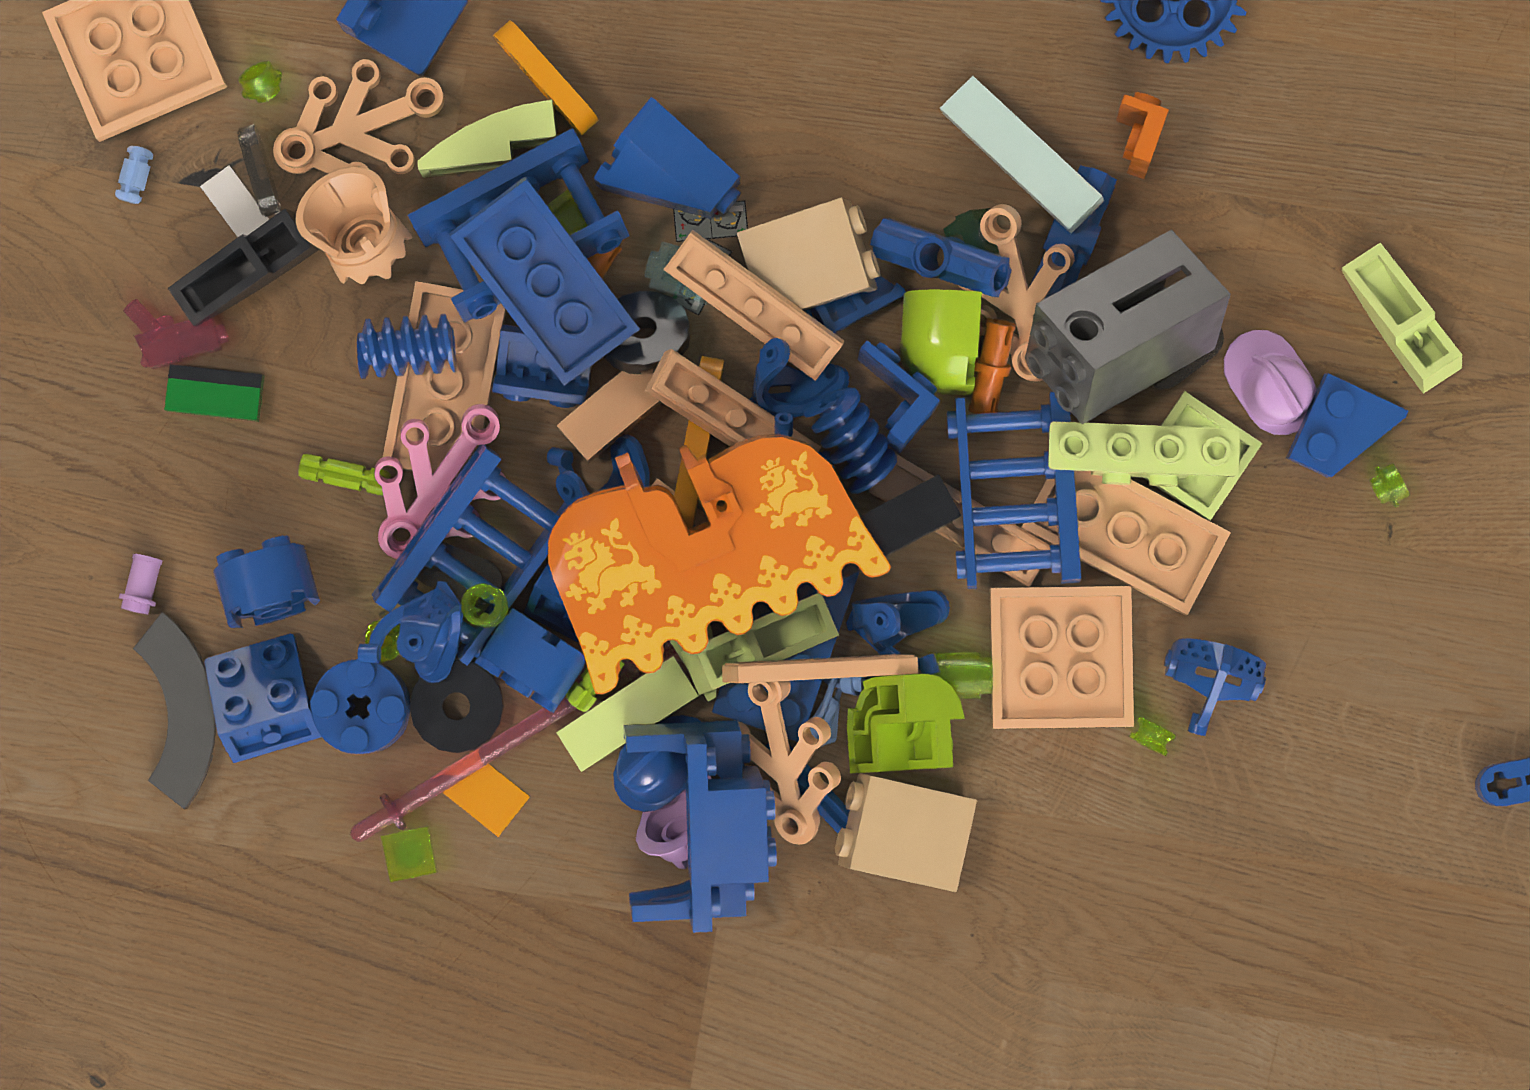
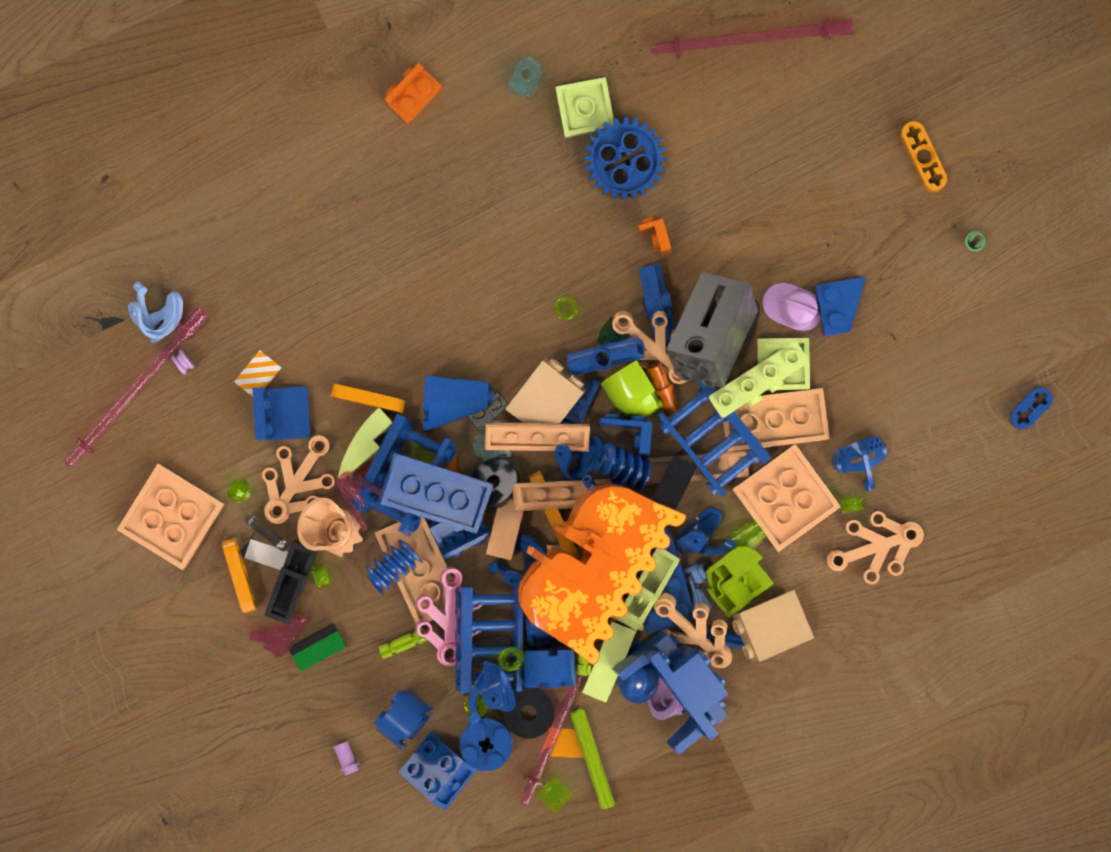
camera: 35 degrees left, 0 degrees up
light blue piece [115,146,153,204] -> none
dark grey tile [133,612,216,809] -> none
light nougat tile [722,654,918,683] -> none
light aqua tile [940,76,1104,233] -> none
yellowish green slope [1342,243,1462,394] -> none
clear neon green plate [1369,463,1410,508] -> none
none -> light orange beam [222,538,257,613]
none -> clear neon green bush [311,564,332,589]
none -> clear pink plant [335,471,382,531]
none -> clear neon green bush [555,297,578,320]
none -> lime axle [570,709,615,809]
none -> light nougat plant [826,511,924,584]

